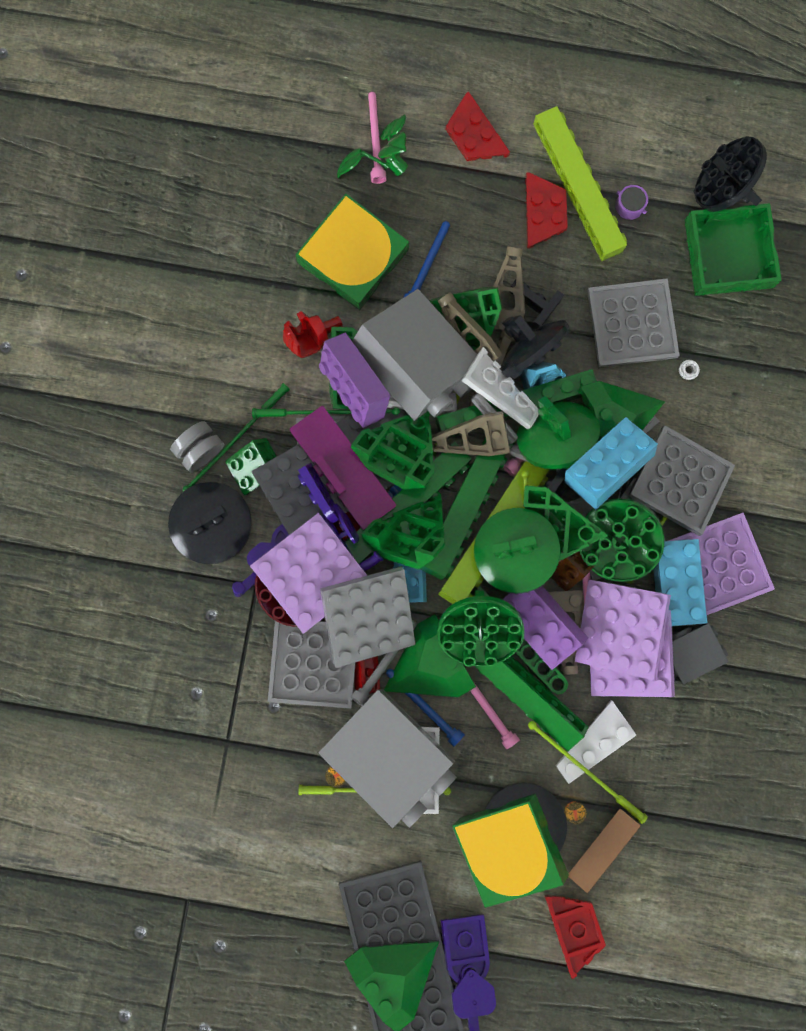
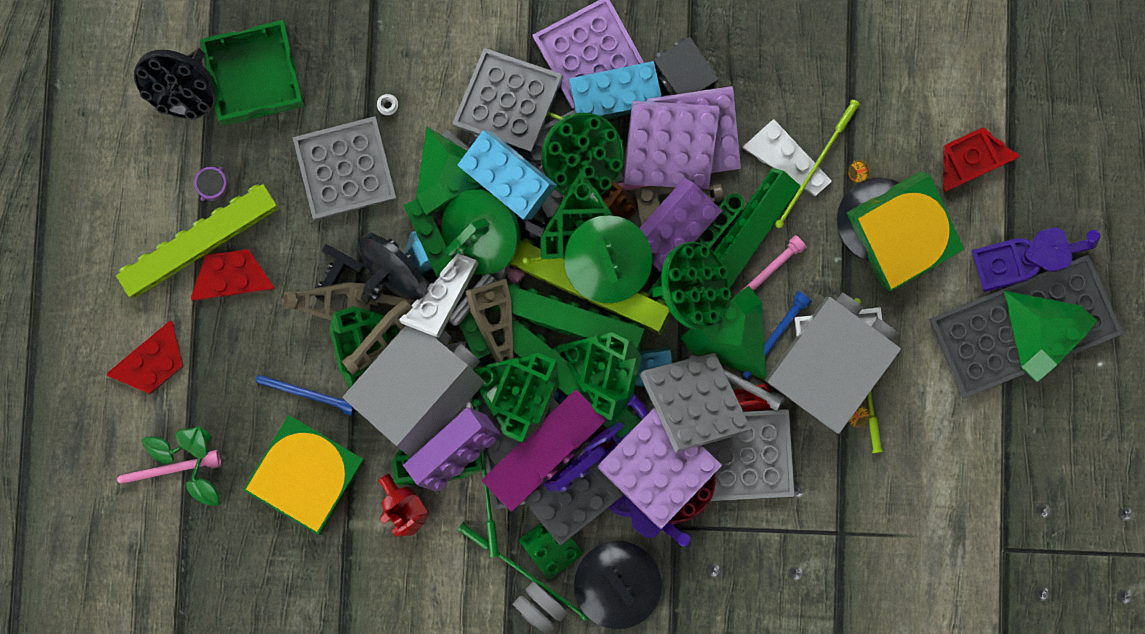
camera: 90 degrees left, 0 degrees up
medium nougat brick [568,809,641,893] -> none

